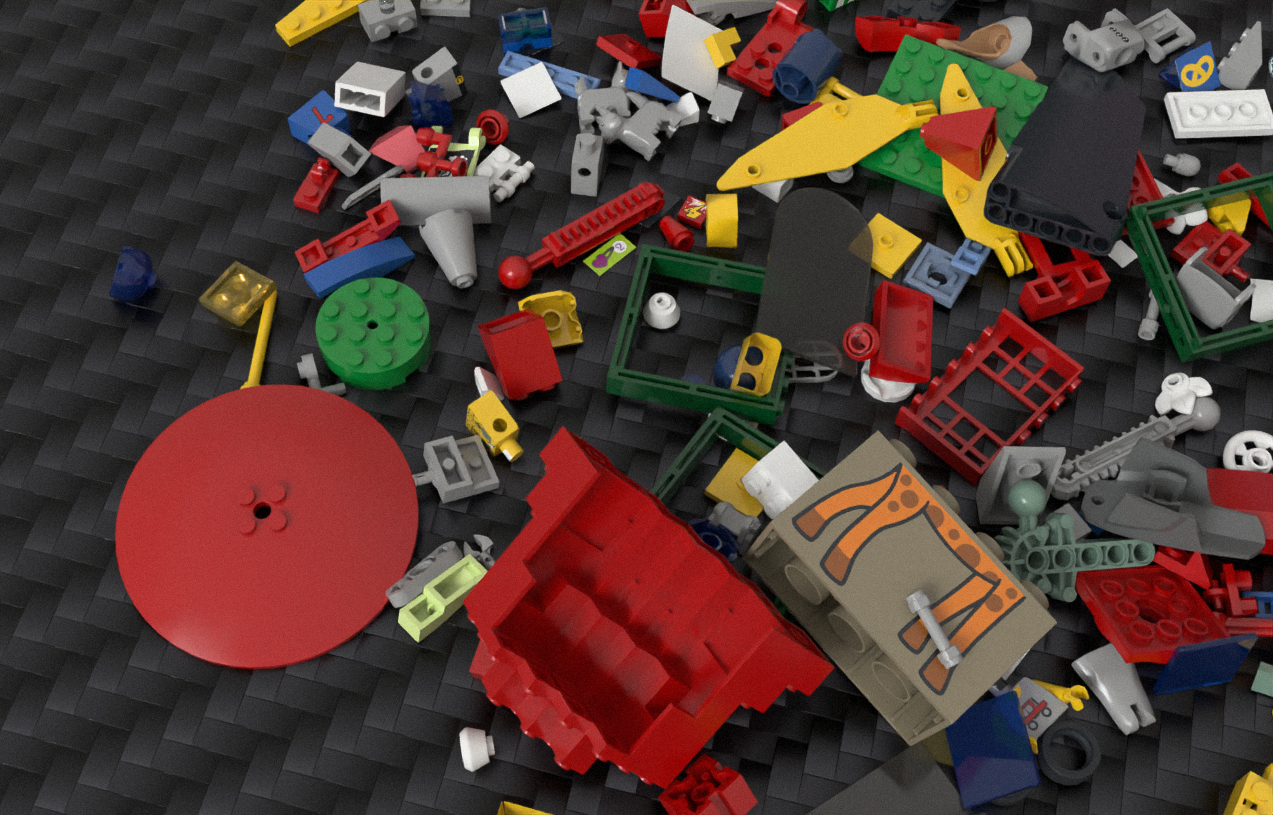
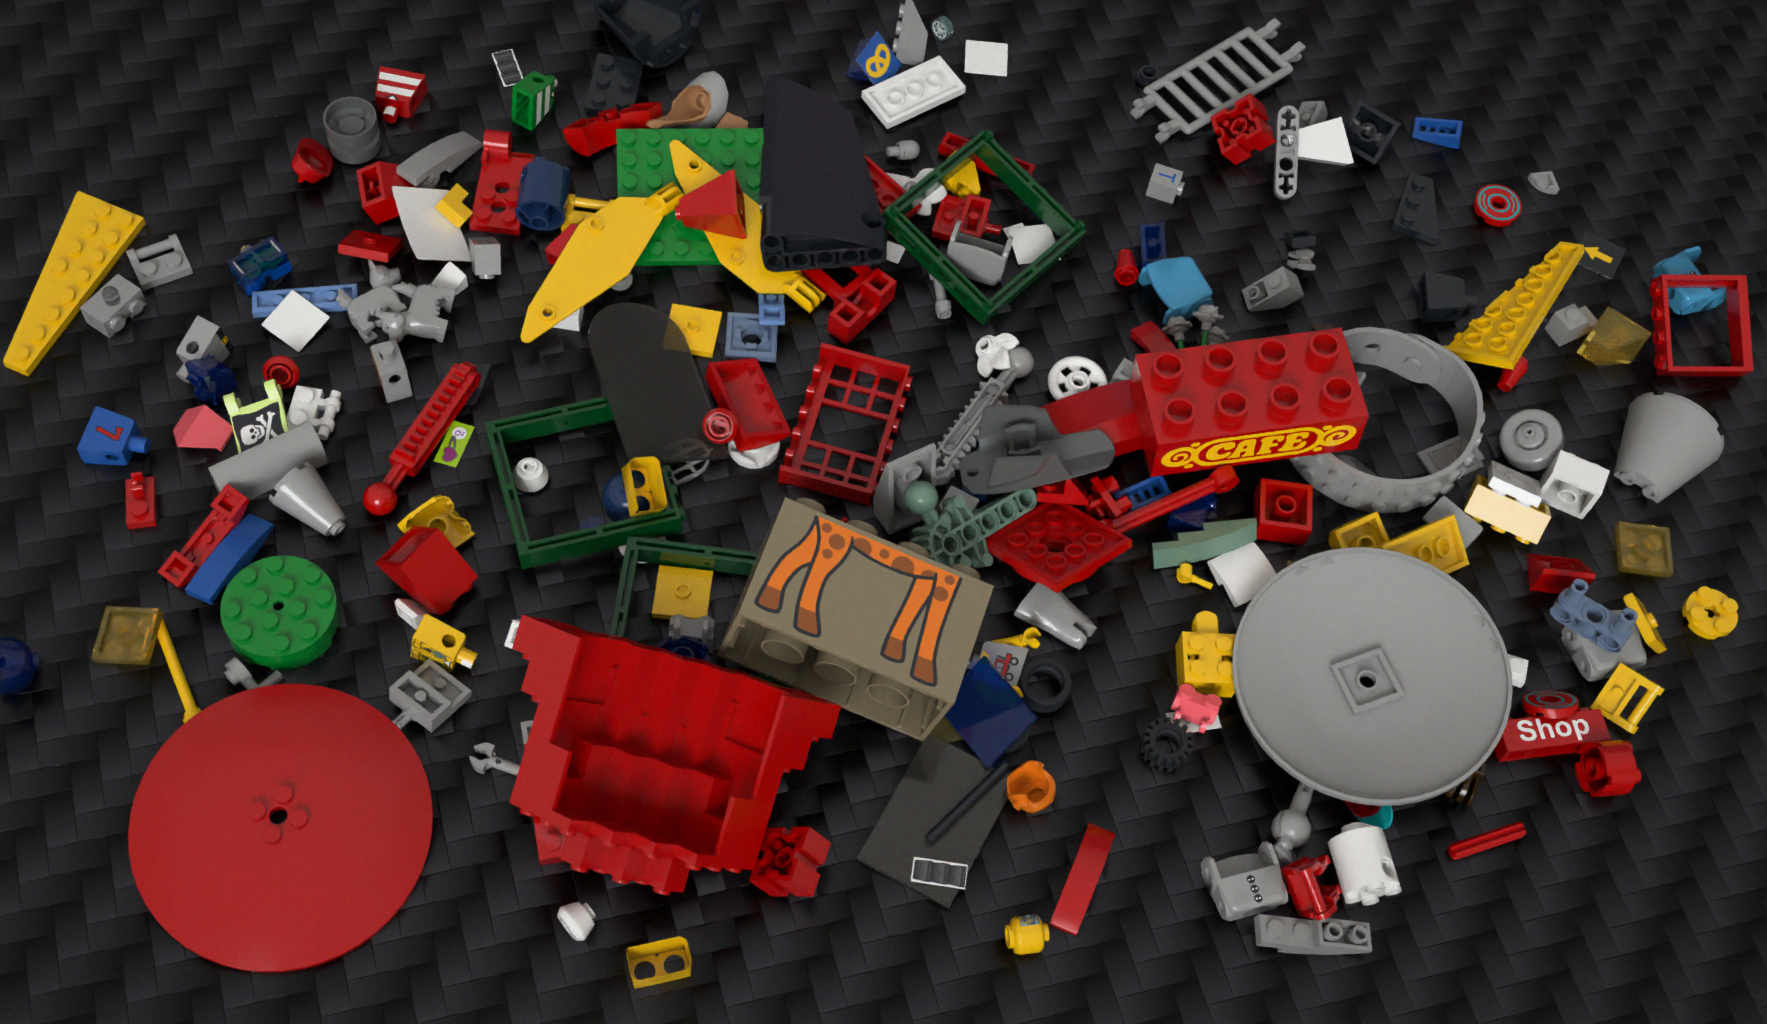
camera: 35 degrees left, 0 degrees up
light grey slope [307,122,371,177] -> none
white brick [334,62,406,117] -> none
light grey window [342,165,404,210] -> none
light grey beam [386,541,463,608] -> none
yellowish green slope [398,554,488,643] -> none
red piece [400,127,468,178] -> none
blue slope [624,67,680,103] -> none
red cone [659,216,695,252] -> none
red tile [677,195,706,230] -> none
yellow piece [706,194,738,248] -> none
white brick [741,441,819,519] -> none
light grey bar [906,589,964,670] -> none
light grey piece [1063,8,1145,72] -> none
light grey plate [1135,8,1196,63] -> none
clear blue piece [1153,633,1258,696] -> none

